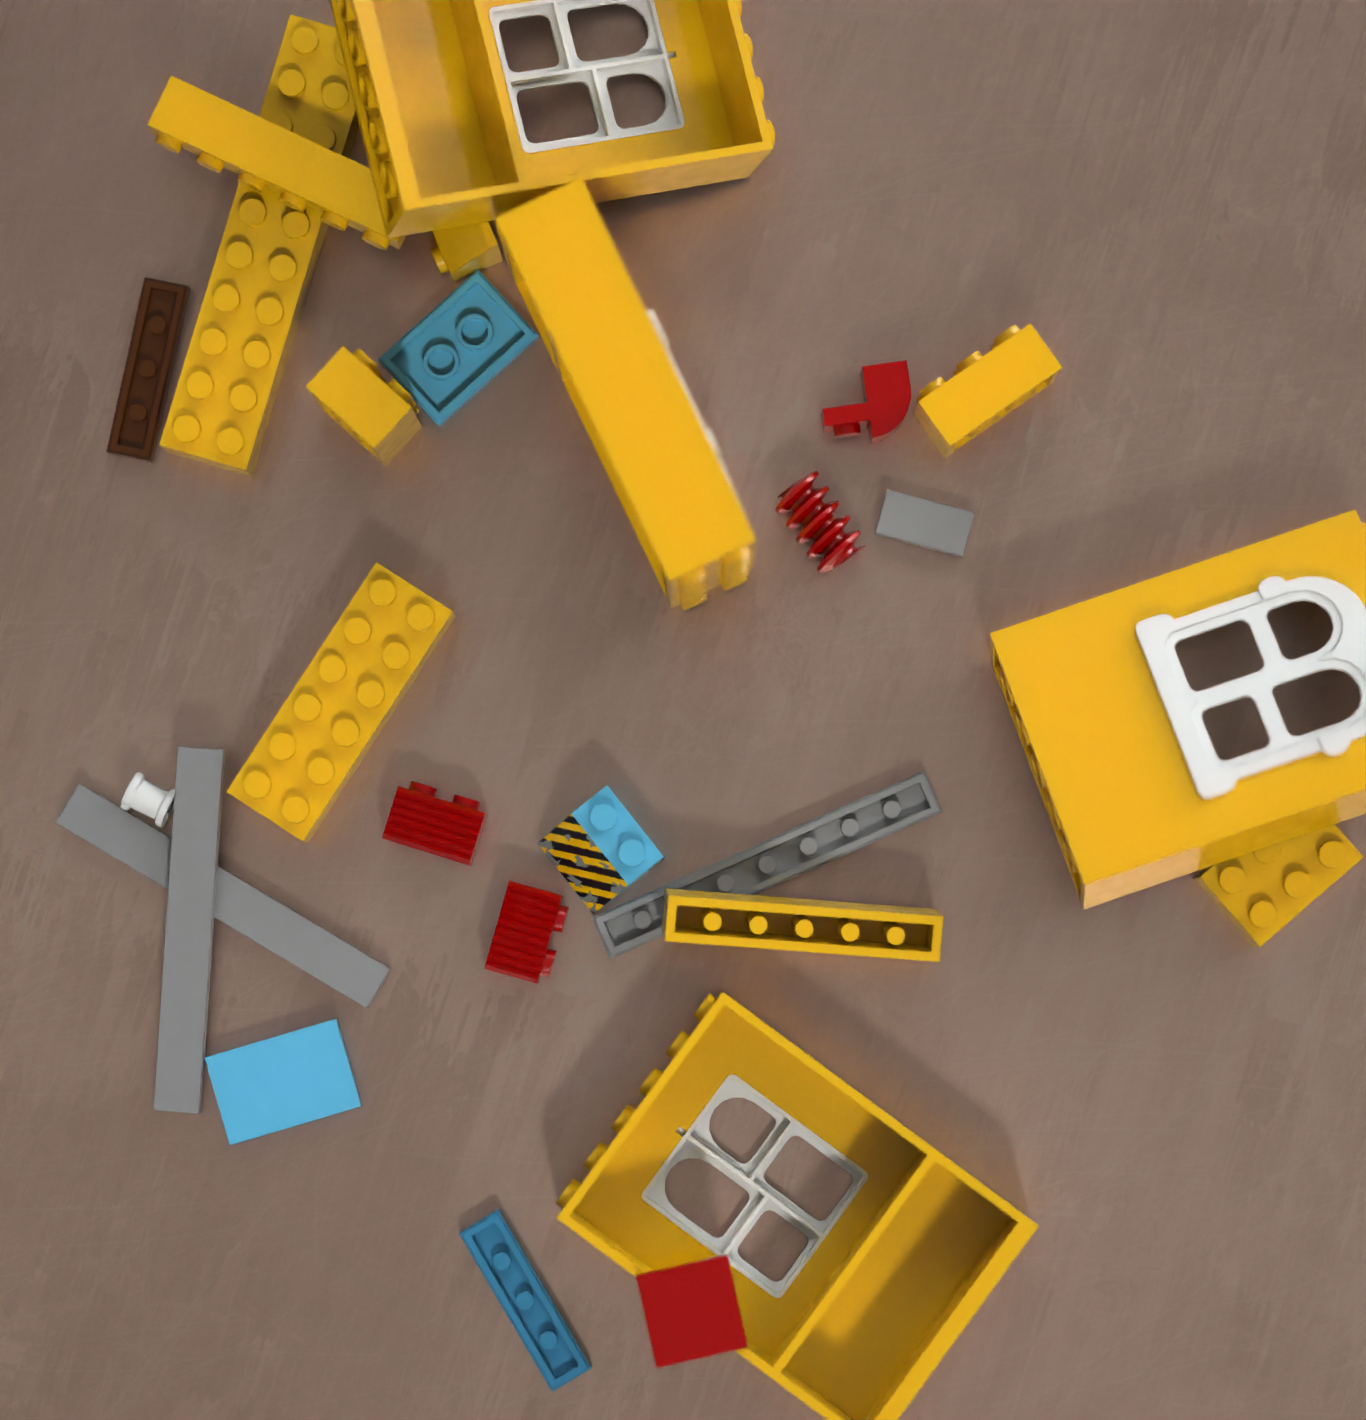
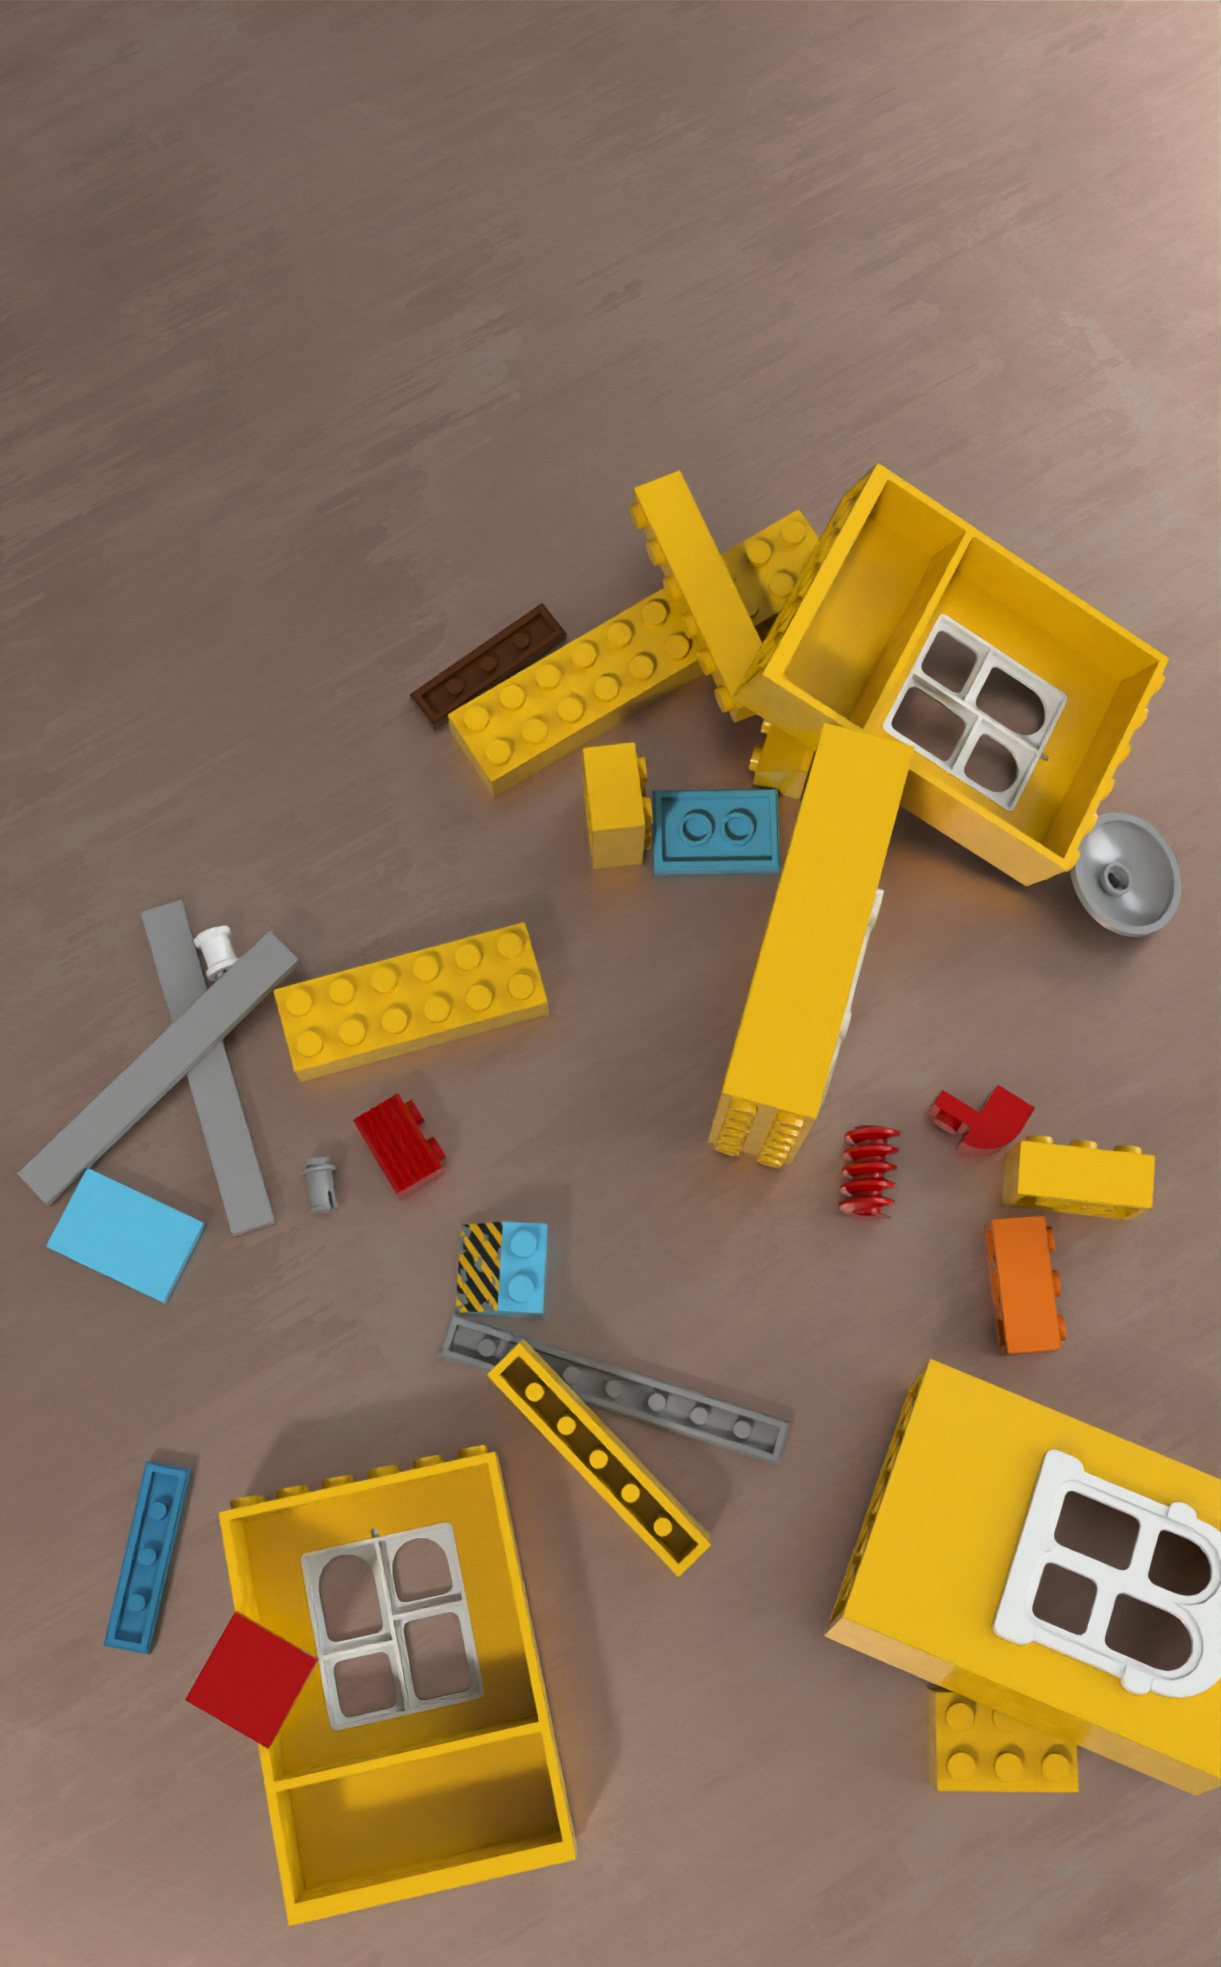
camera: 35 degrees right, 10 degrees down
red brick [484,881,569,984] -> none
light grey tile [875,489,975,557] -> none
none -> light grey pin [301,1157,338,1213]
none -> orange brick [984,1215,1066,1357]
none -> light grey dish [1070,812,1181,937]

